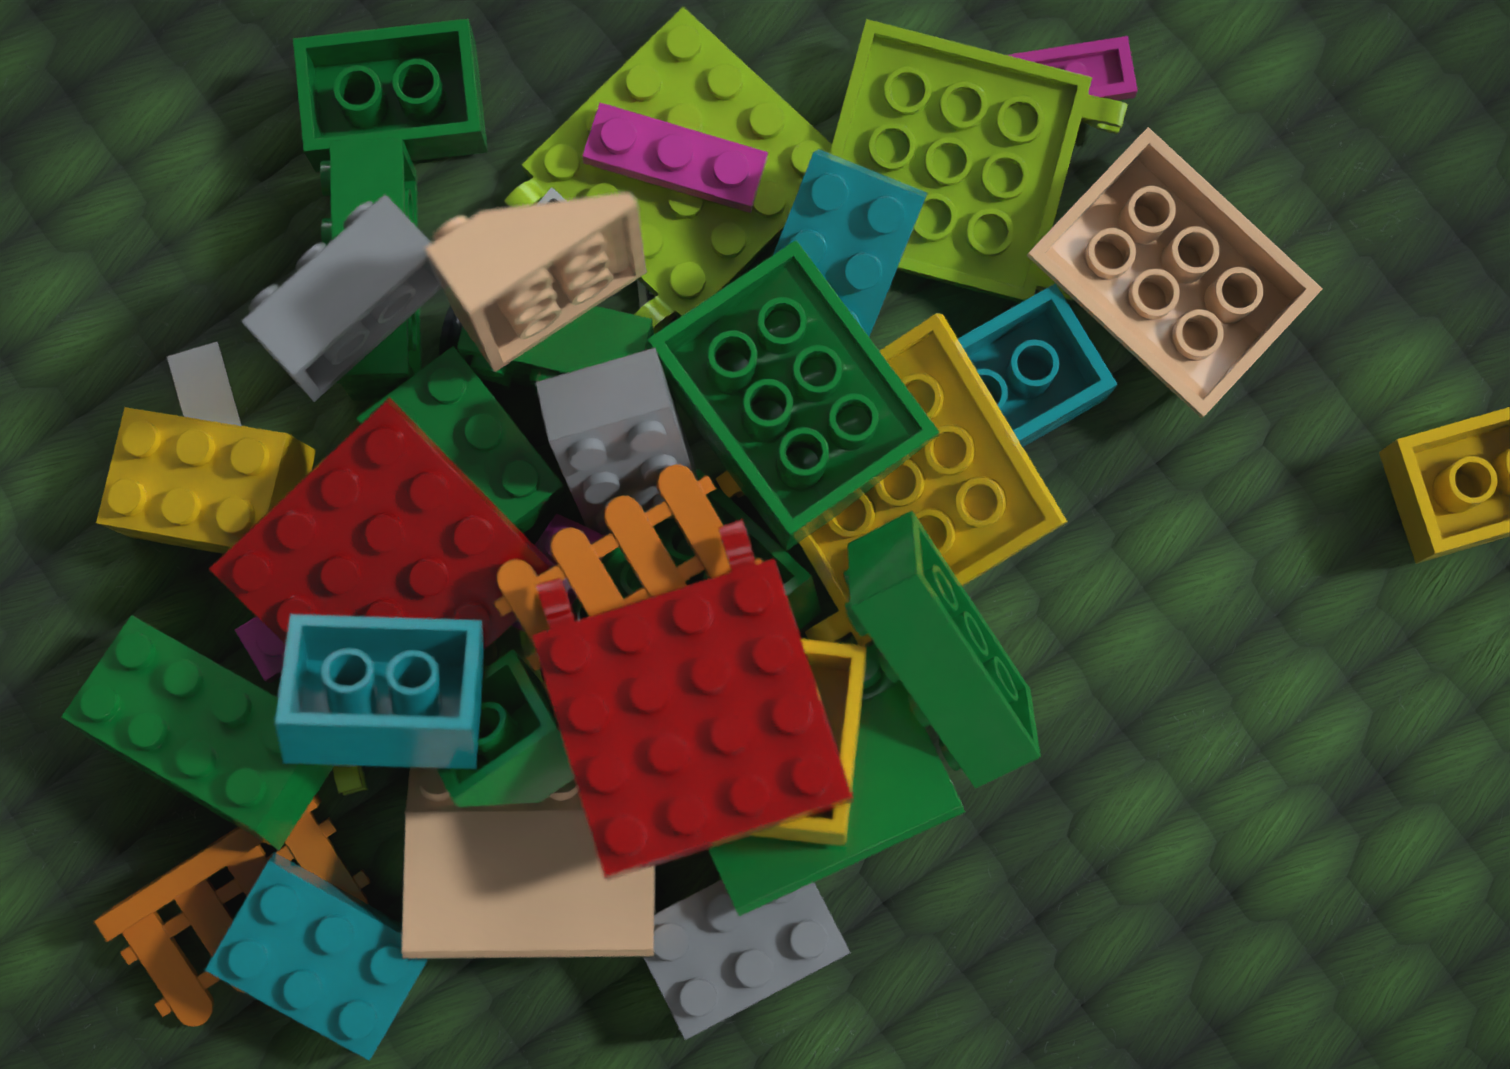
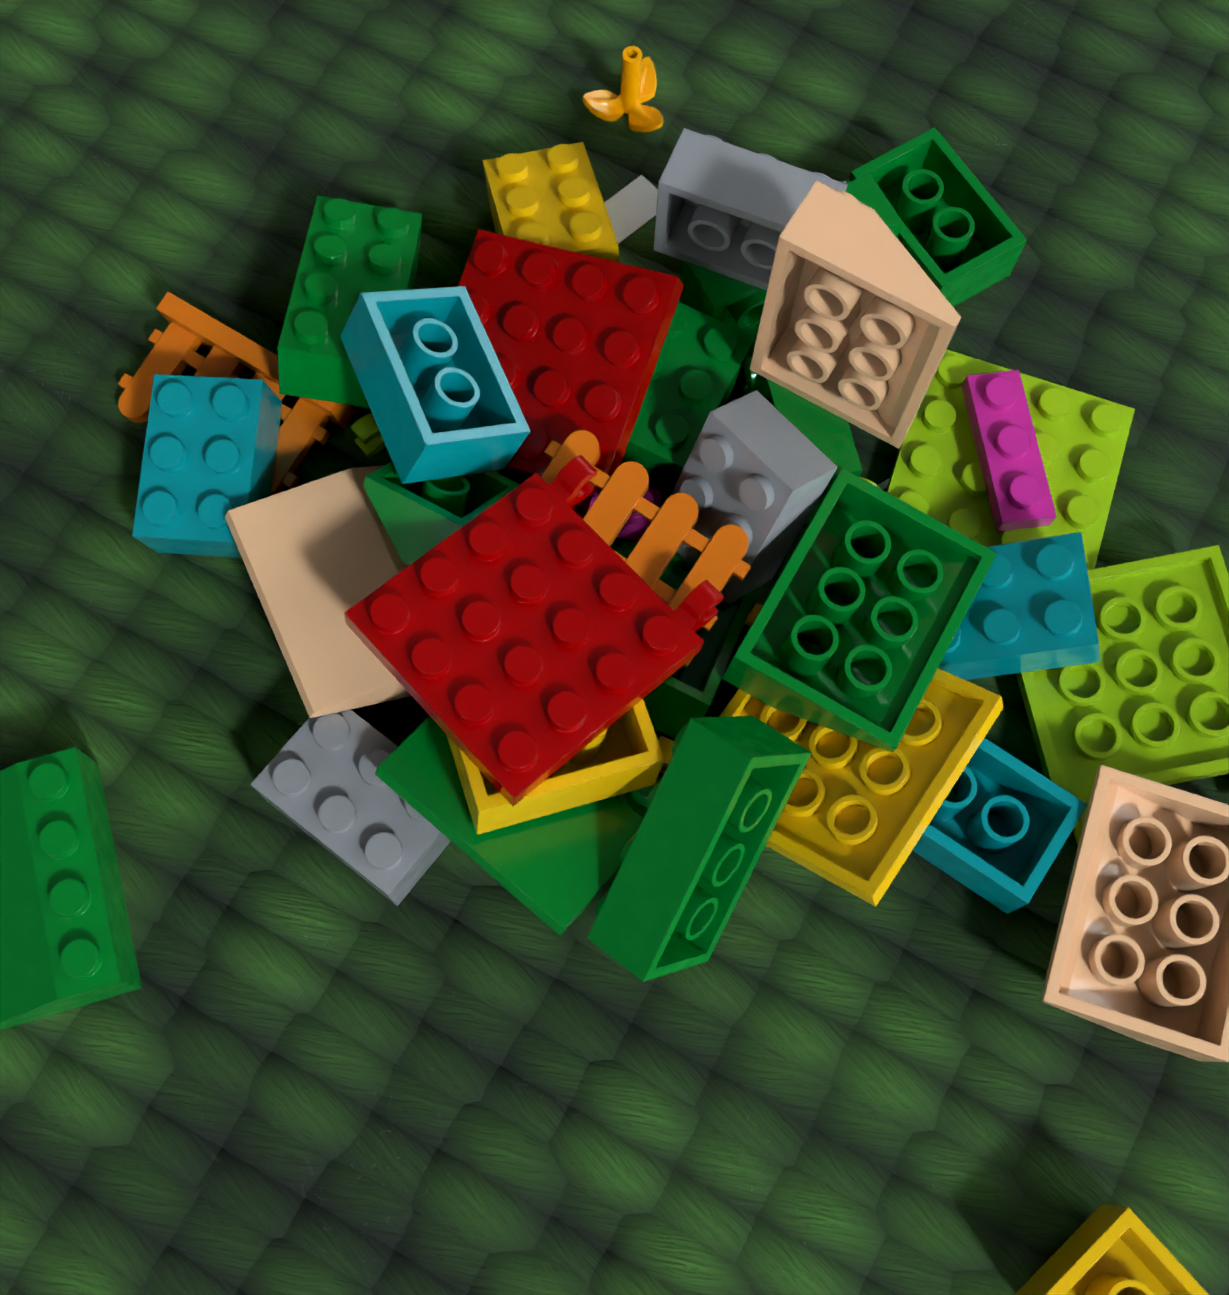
camera: 65 degrees right, 10 degrees down
none -> light orange plant [582,46,664,132]

